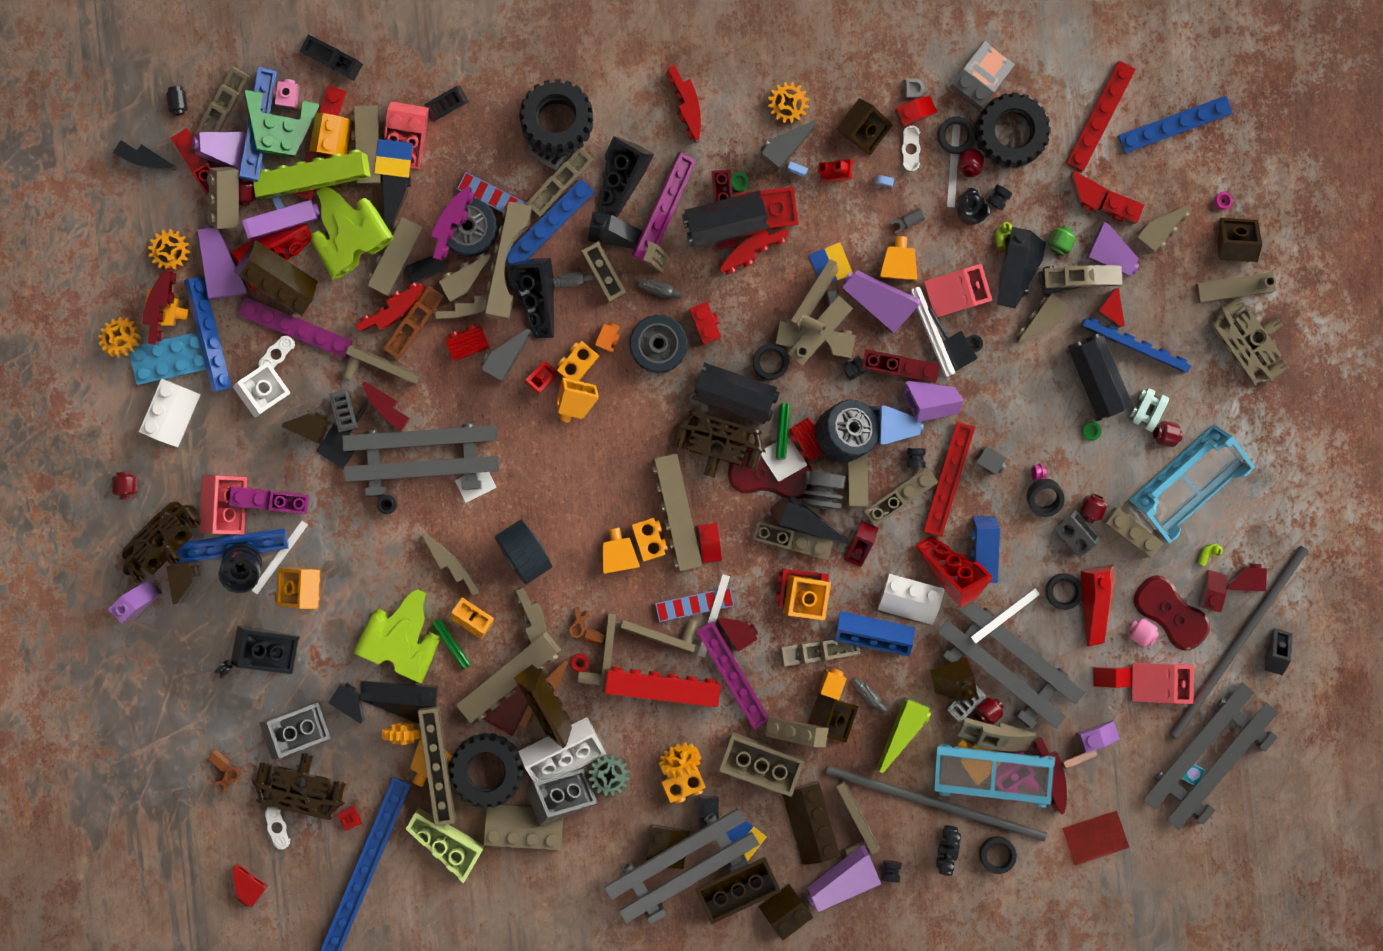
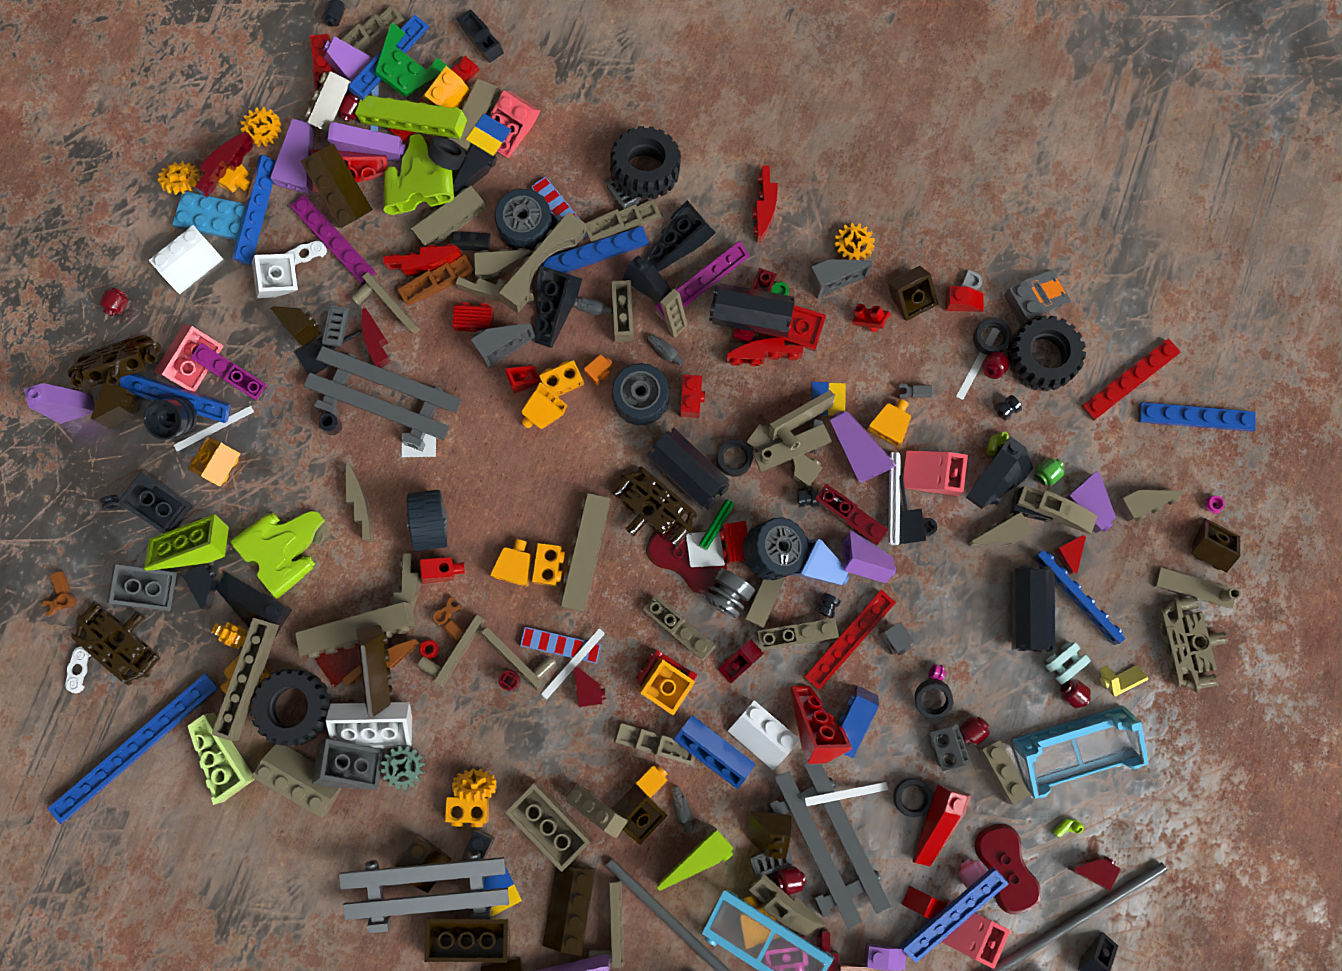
camera: 20 degrees right, 10 degrees down
black slope [112,140,177,171] -> none
red slope [232,863,268,907] -> none
bright pink brick [273,79,300,109] -> none
red tile [337,806,363,831] -> none
black slope [424,86,469,121] -> none
magenta slope [431,187,474,261] -> none
green axle [432,619,471,669] -> none
light orange brick [450,598,494,640] -> none
red brick [602,666,721,707] -> none
magenta plate [696,621,769,730] -> none
red slope [698,523,722,563] -> none
black wedge [770,497,850,544] -> none
light blue tile [787,161,808,177] -> none
light blue tile [874,175,894,188] -> none
white piece [901,125,921,171] -> none
black hair [956,187,991,225] -> none
red slope [1071,171,1108,212] -> none
green tile [1081,421,1101,441] -> none
red brick [1099,190,1145,224] -> none
dark red slope [1198,570,1227,613] -> none
none -> lime slope [144,514,229,571]
none -> red torso [420,557,465,584]
none -> black tyre [428,137,466,170]
none -> dark red wheel [499,670,520,691]
none -> plate [901,866,1009,963]
none -> light yellow bracket [1100,665,1148,697]

